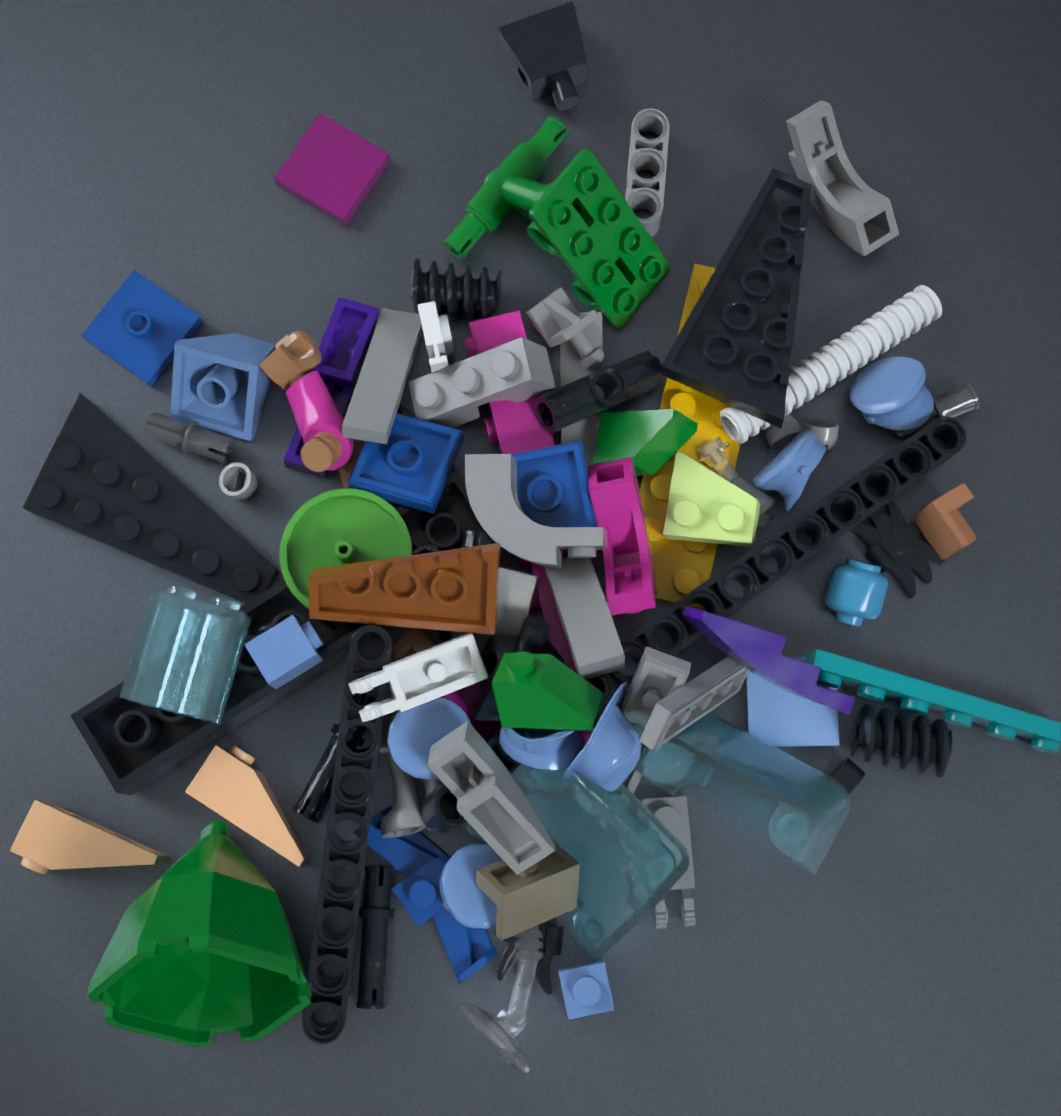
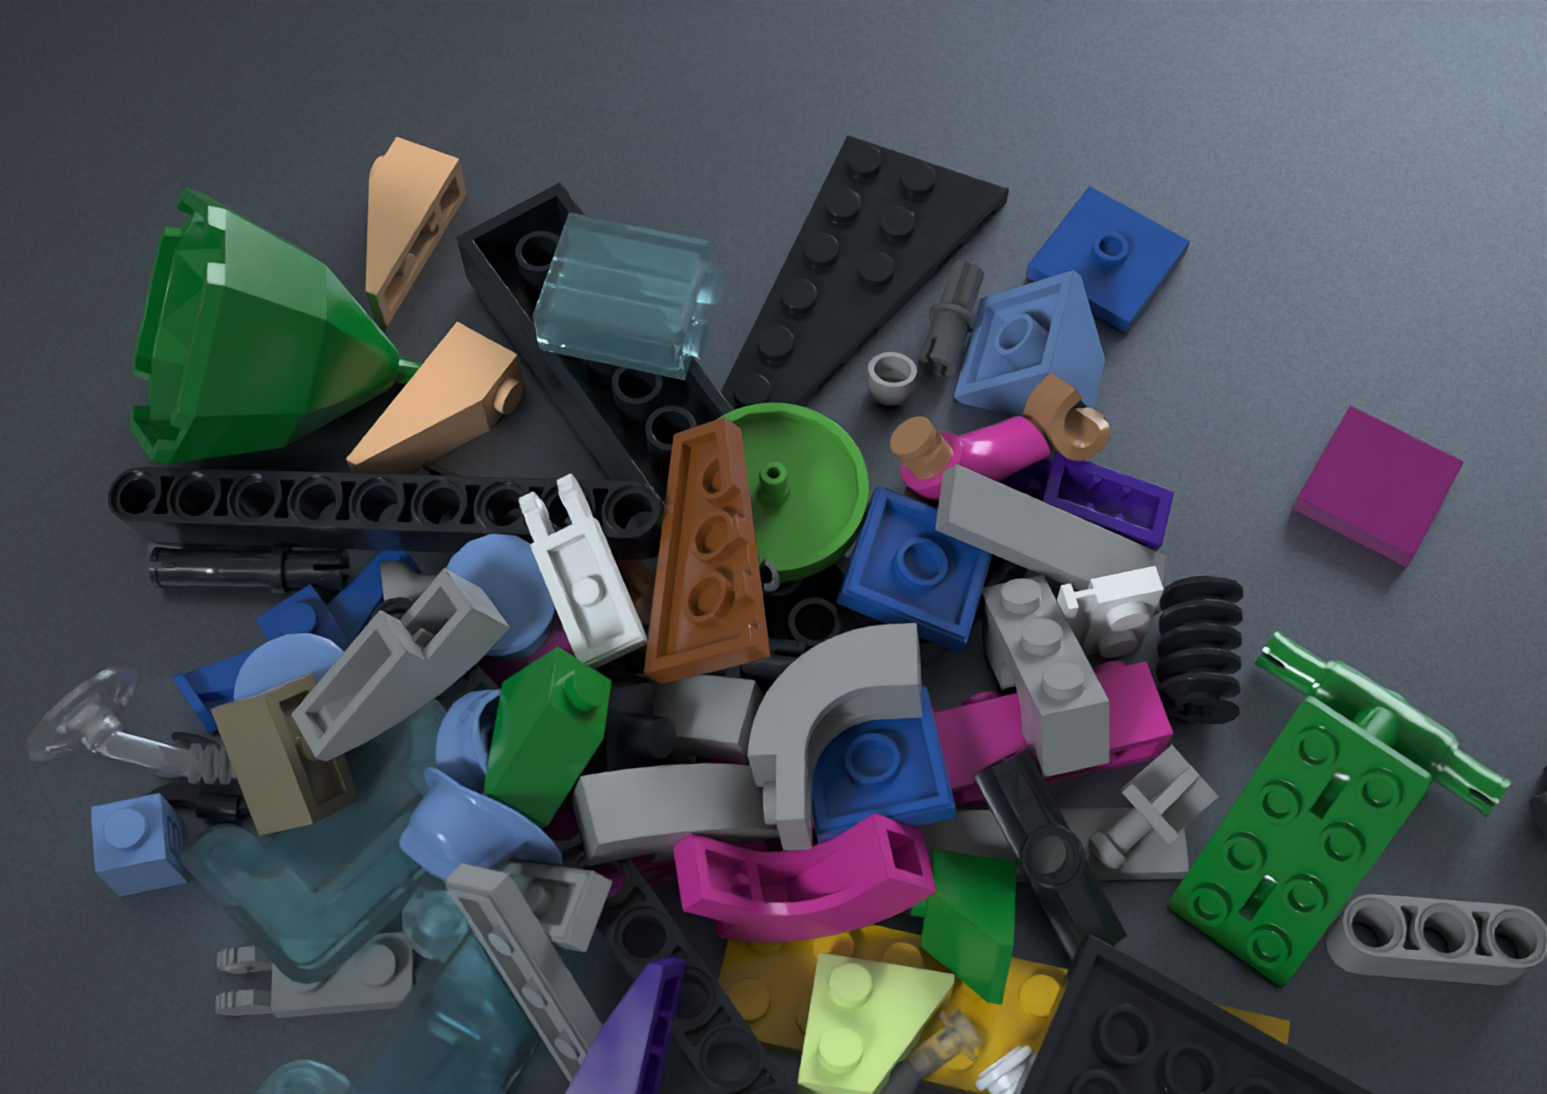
camera: 85 degrees right, 15 degrees down
medium blue brick [244,615,324,689] -> none

